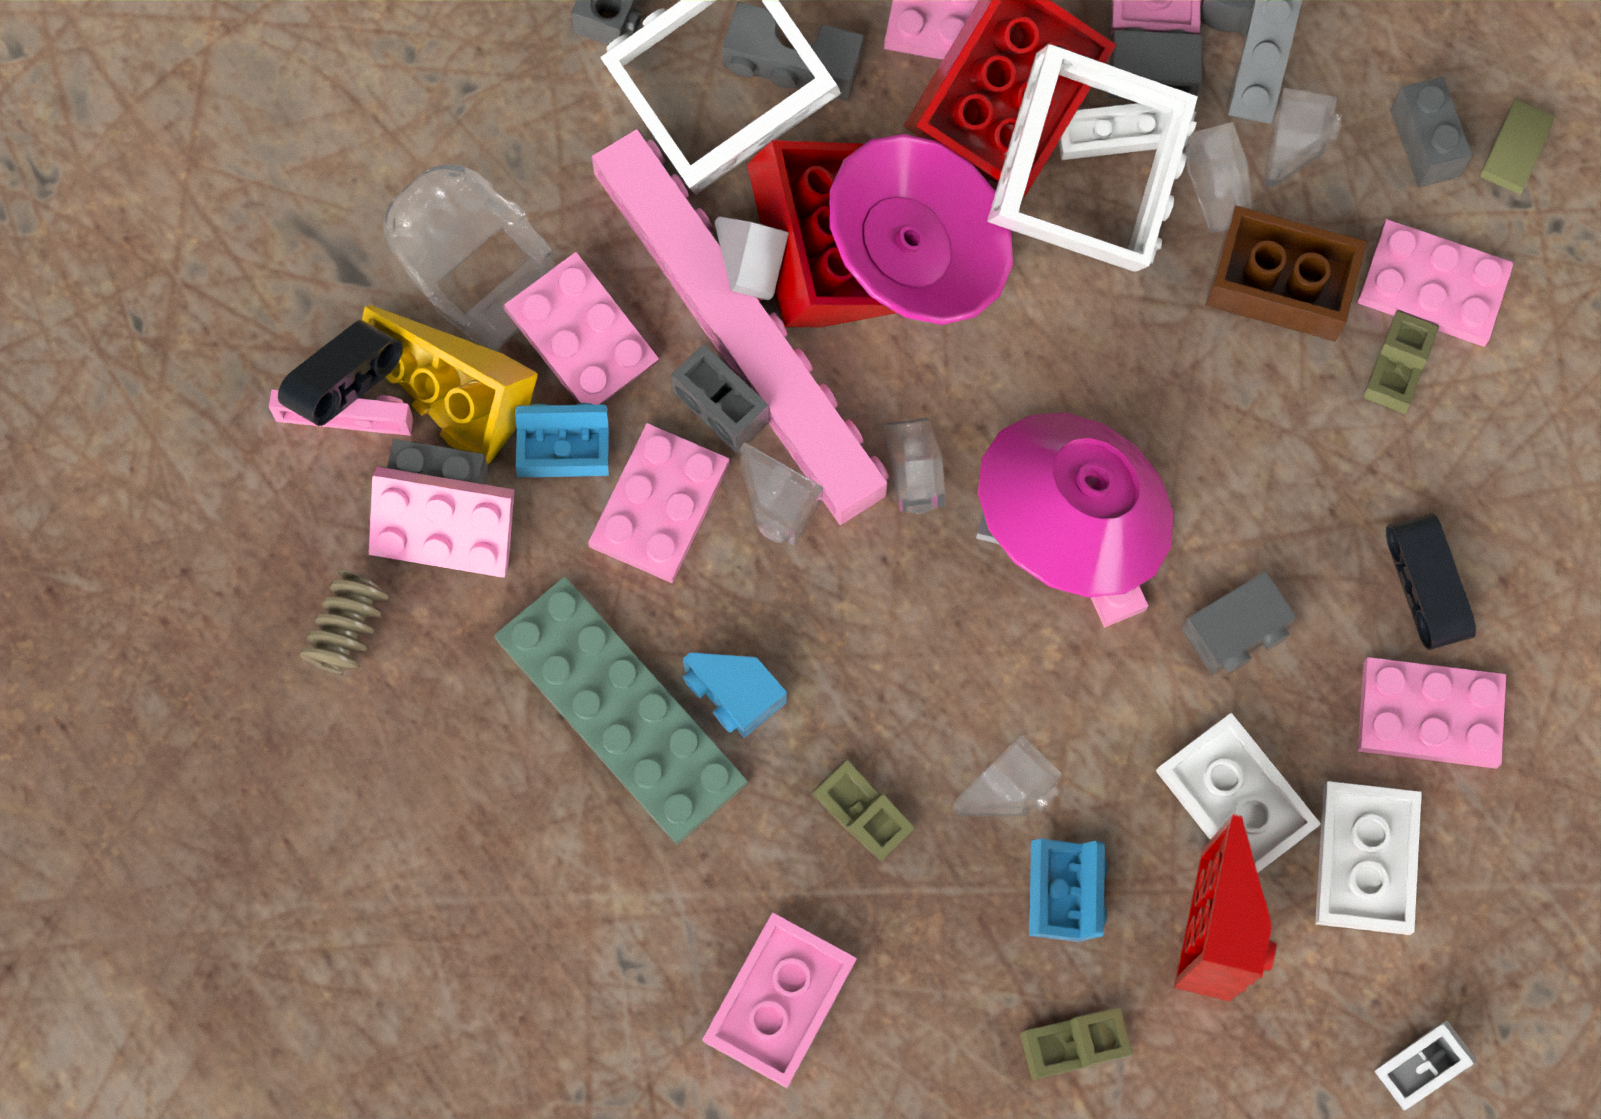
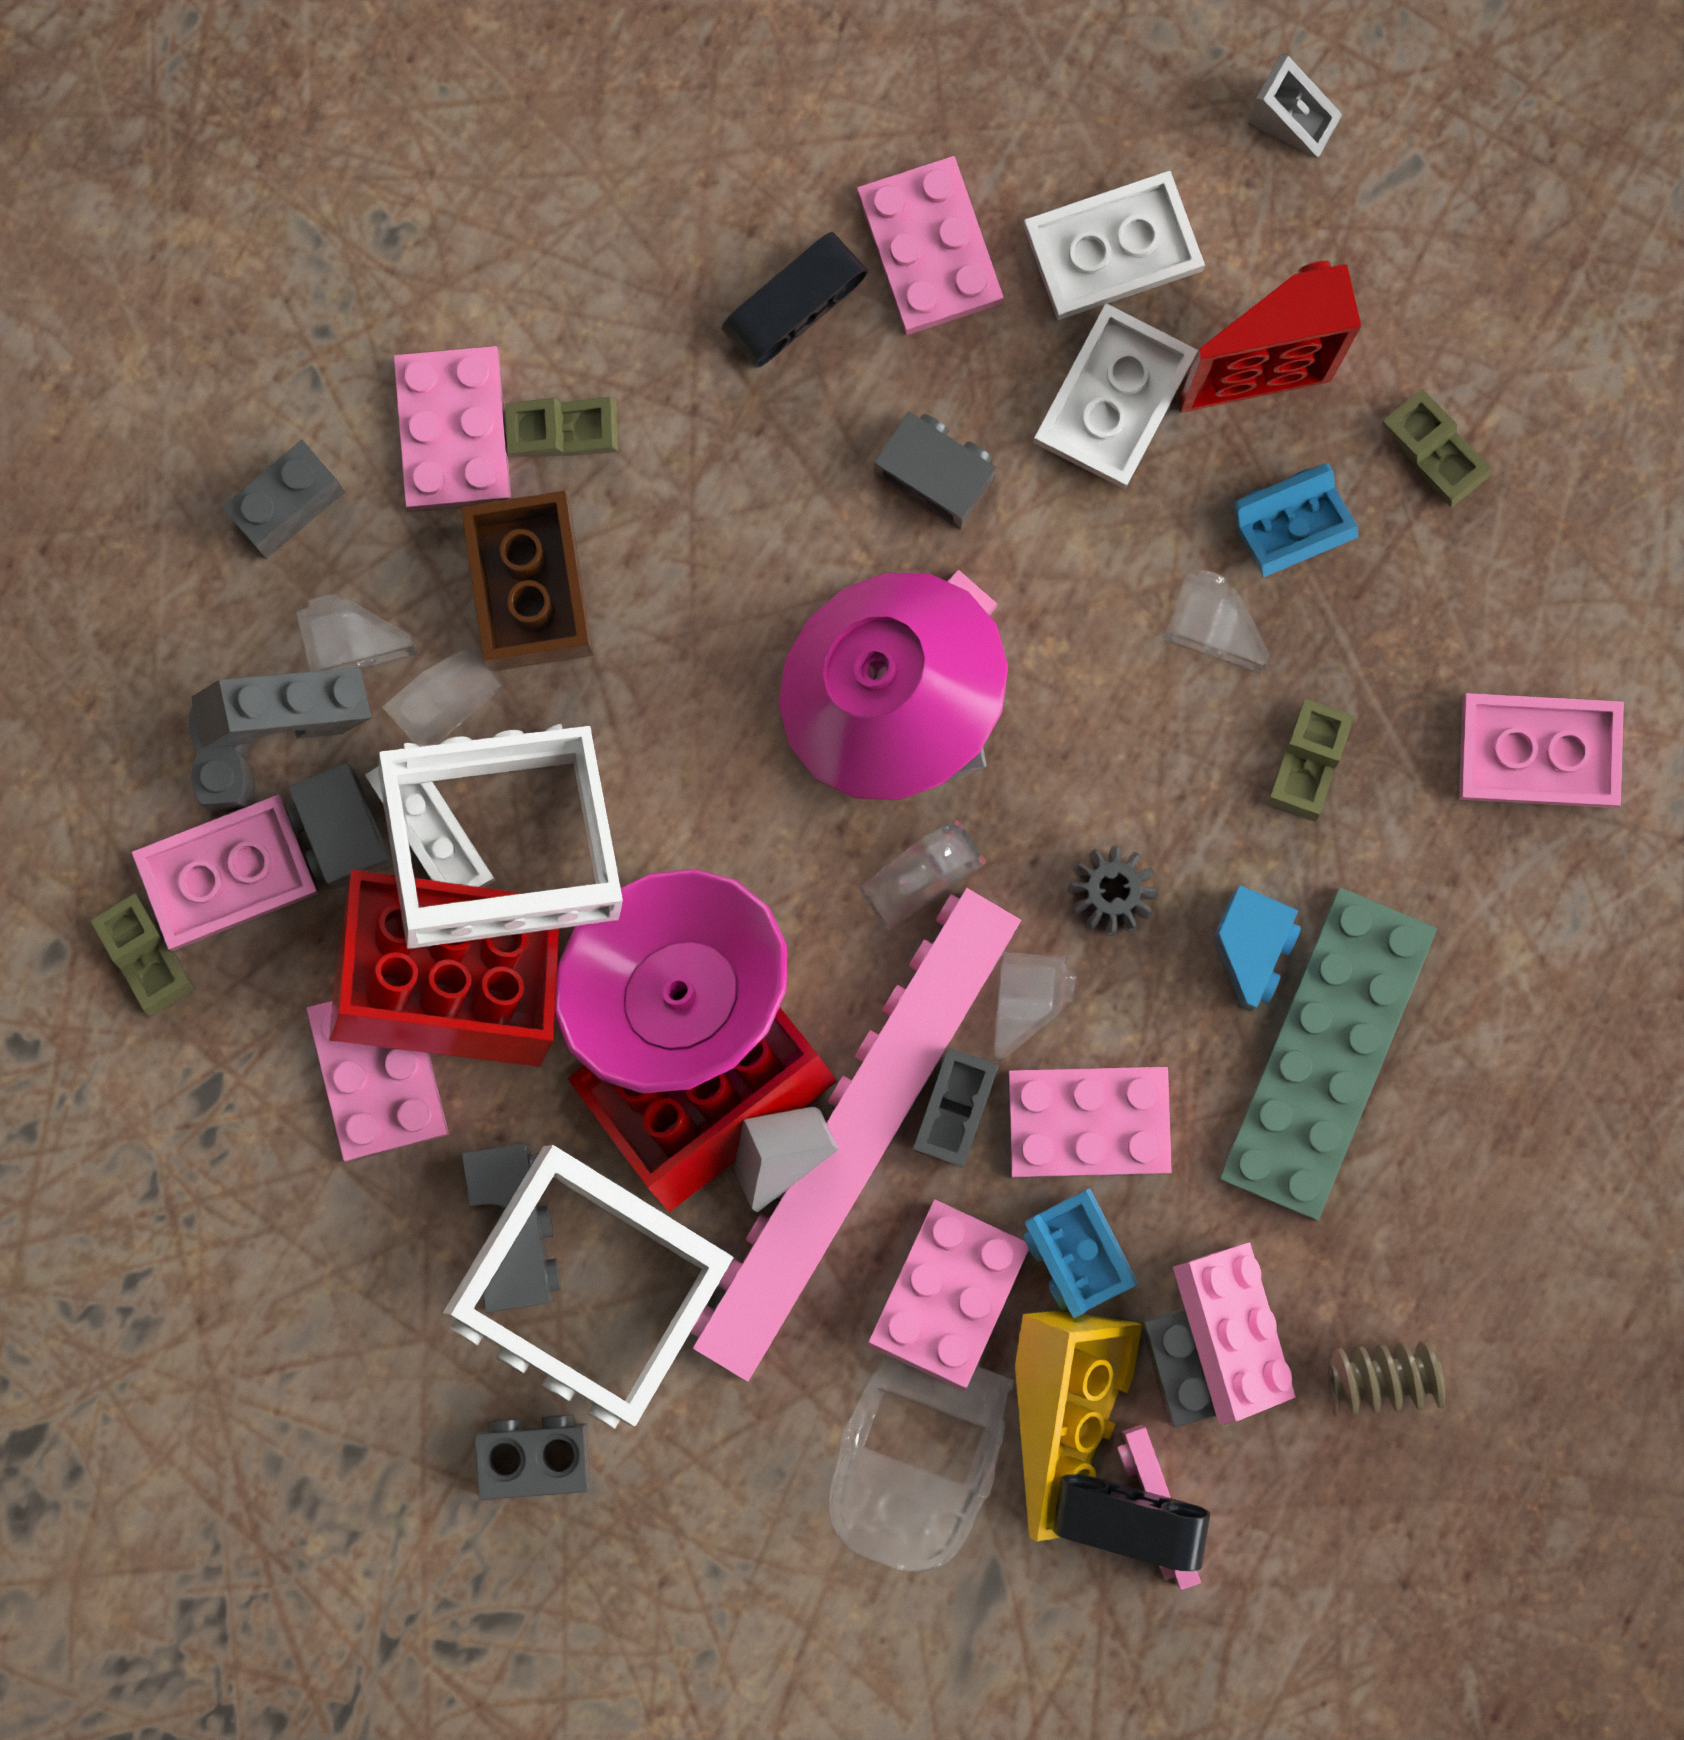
camera: 110 degrees left, 10 degrees up
olive slope [1480,99,1555,195] -> none
none -> dark grey gear [1067,846,1158,936]

